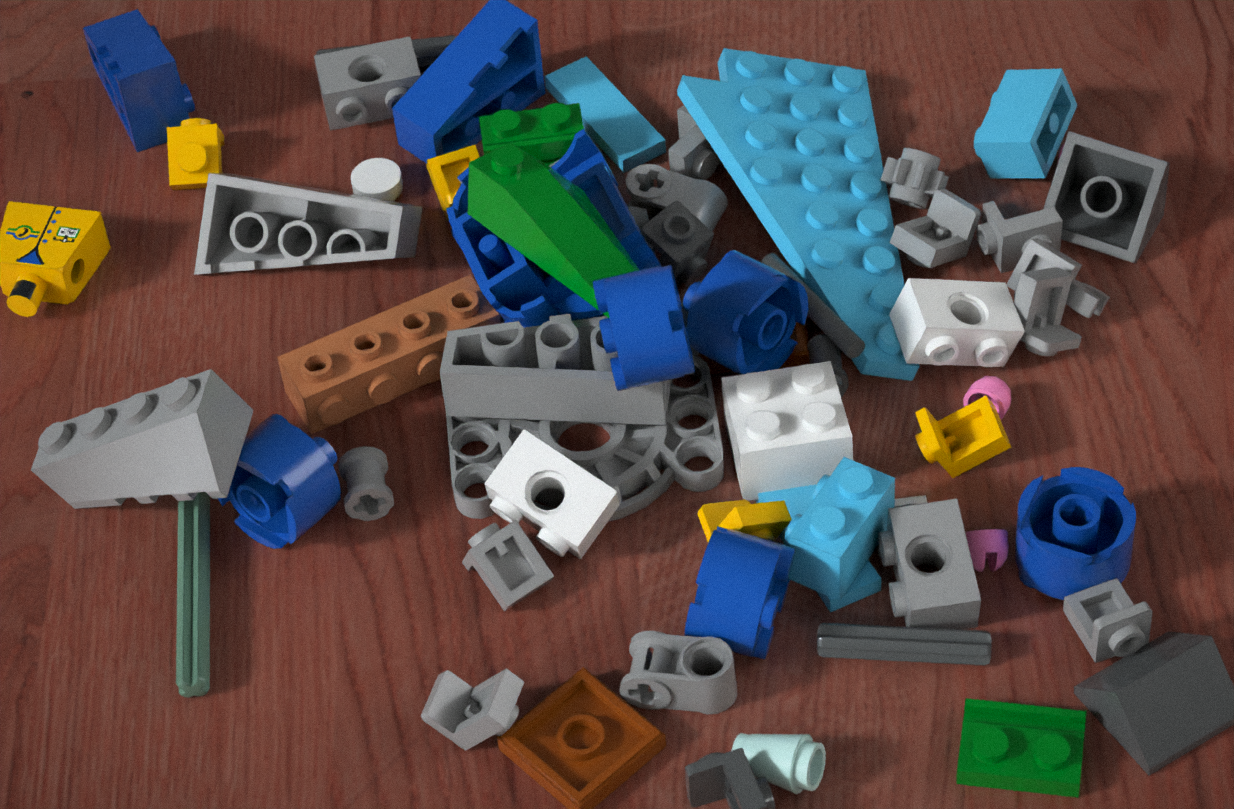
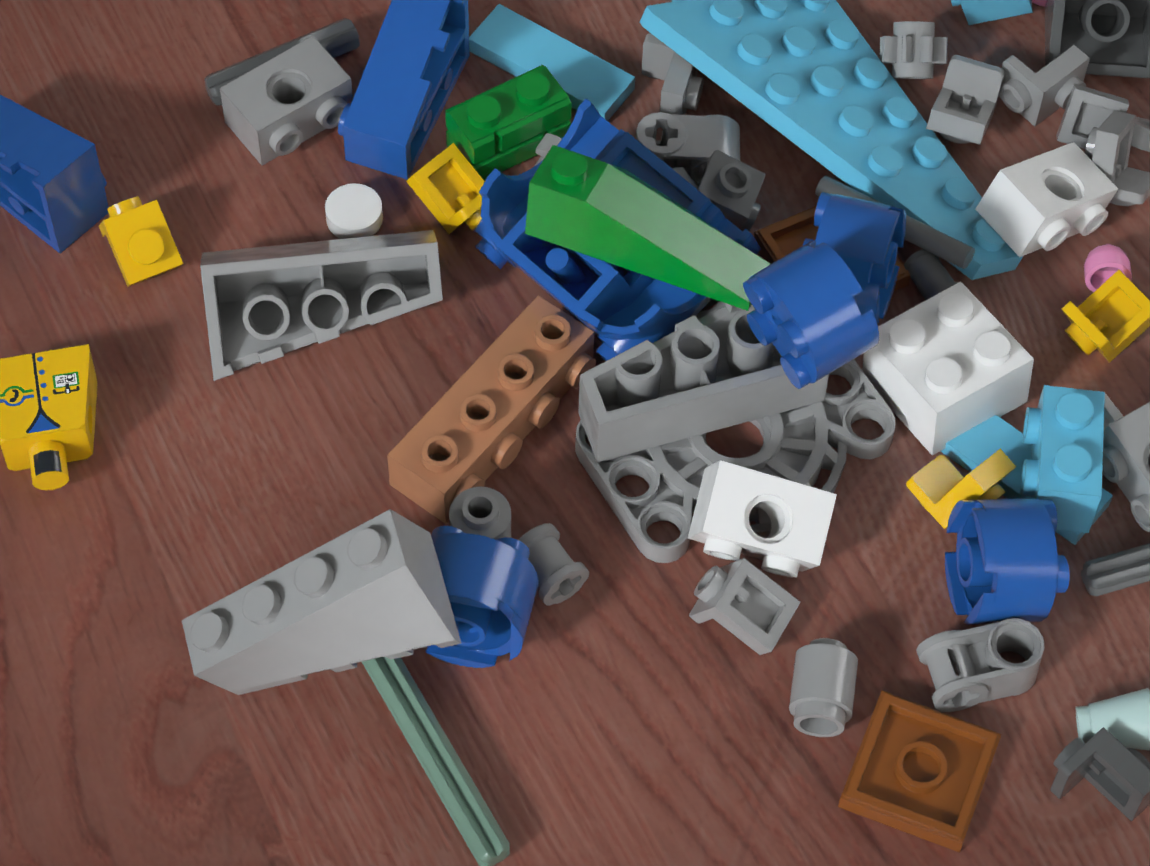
camera: 30 degrees left, 10 degrees up
light grey bracket [421,669,524,751] -> none
none -> light grey brick [449,487,512,540]
none -> light grey brick [789,638,858,737]

